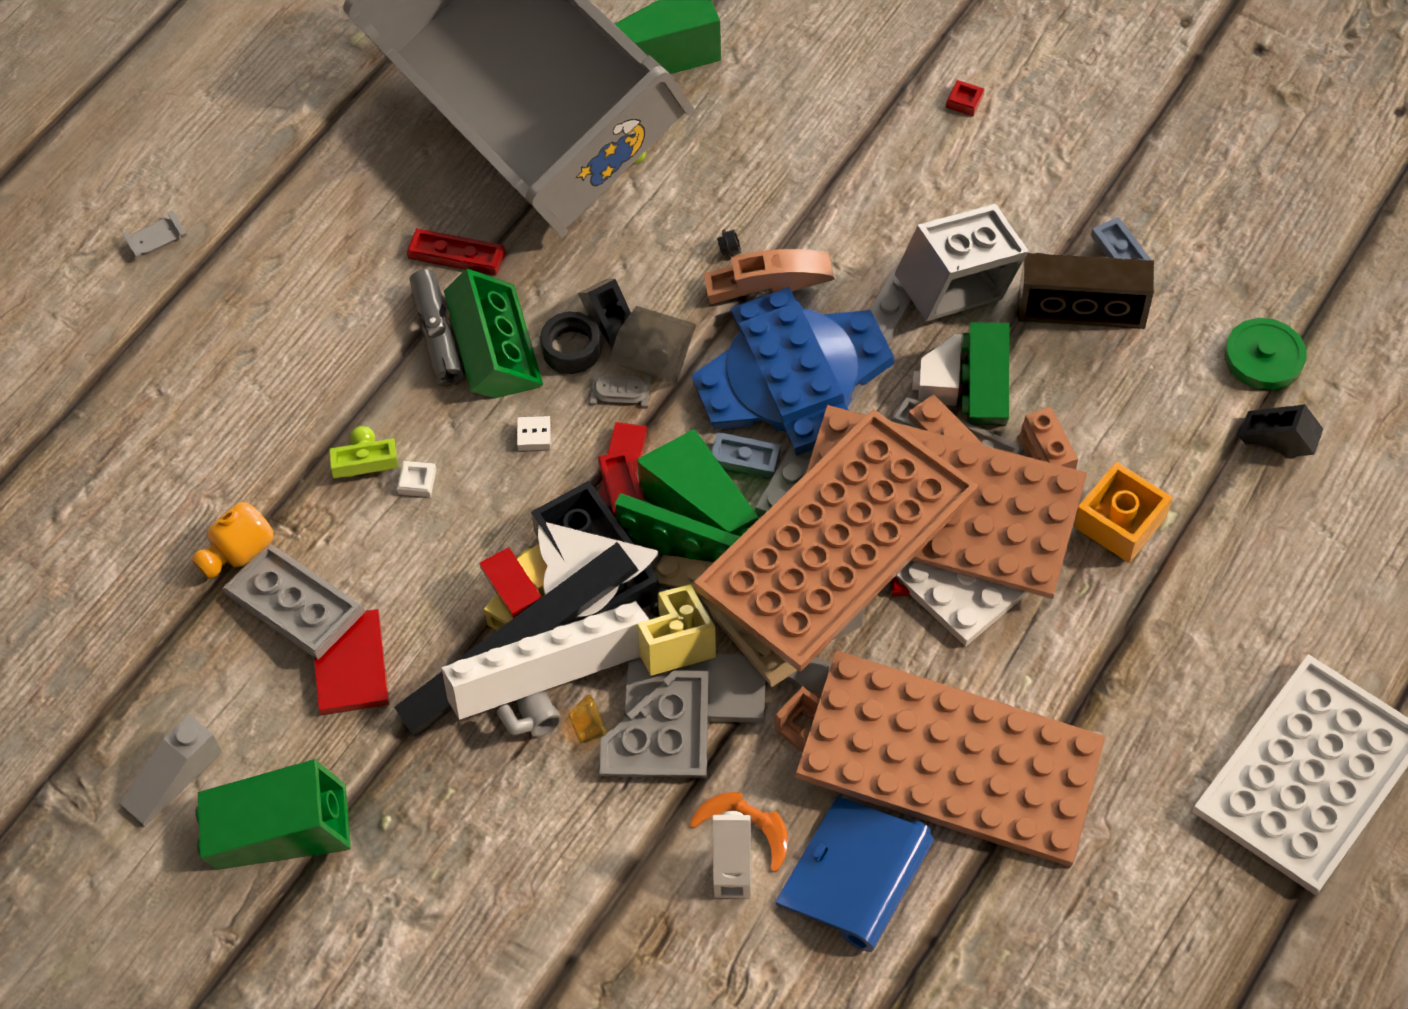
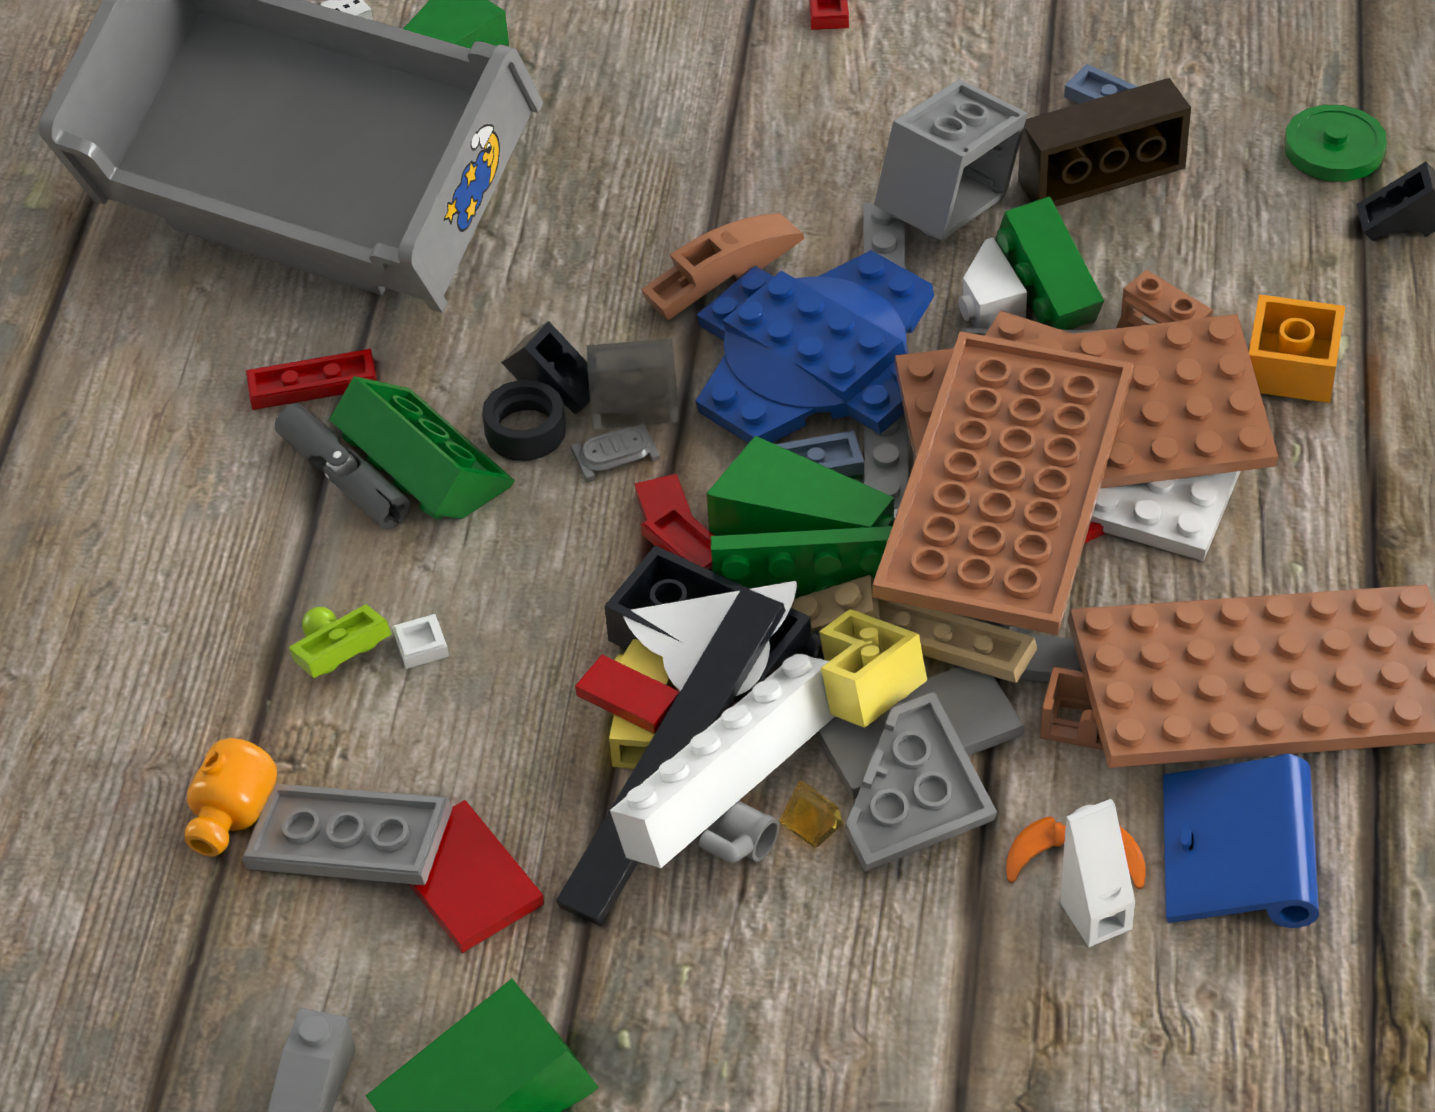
camera: 25 degrees left, 10 degrees down
white tile [517,416,551,451] -> none
black plate [717,229,742,259] -> none

